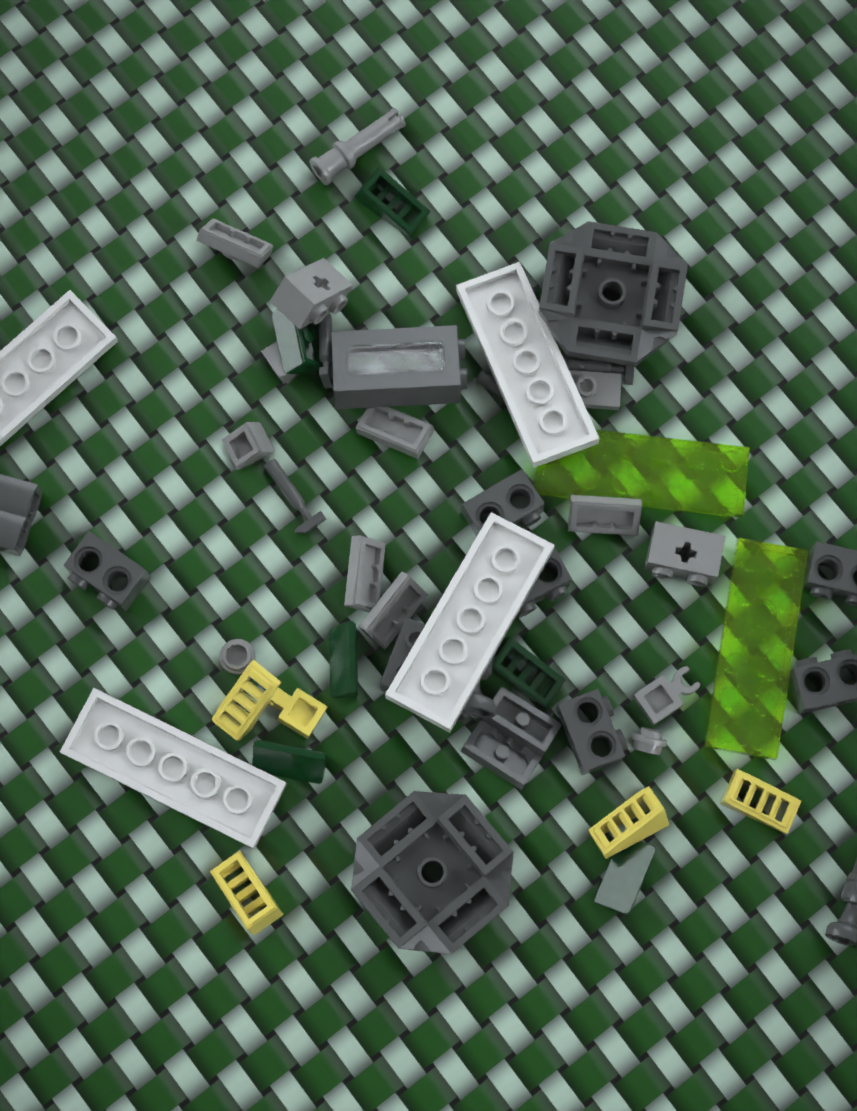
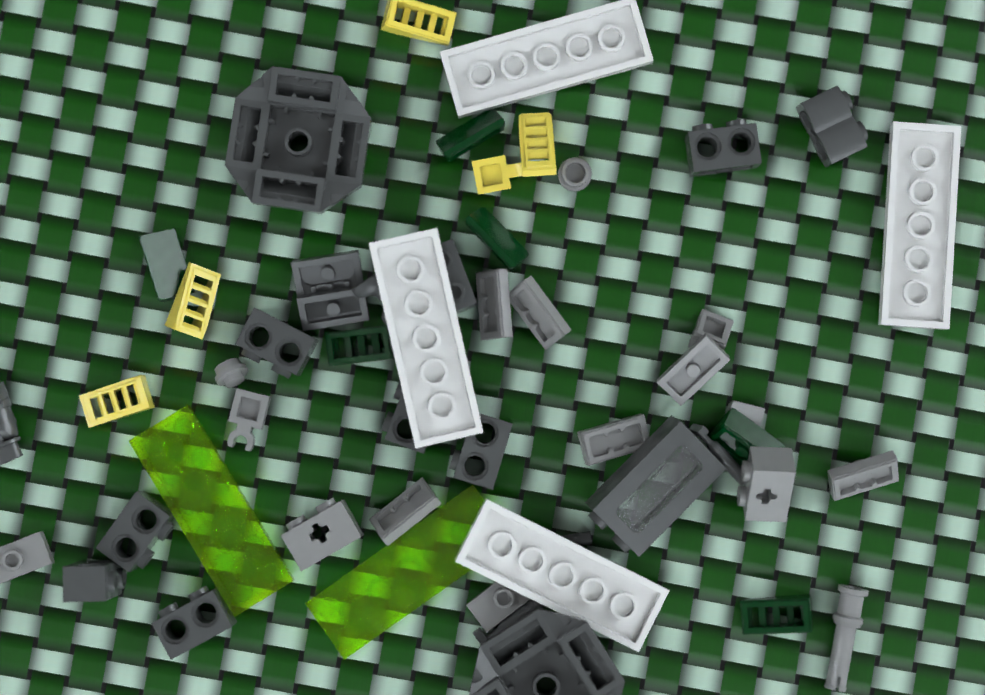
camera: 145 degrees right, 10 degrees up
dark grey piece [264,459,326,534] -> none
none -> light grey plate [657,333,730,406]

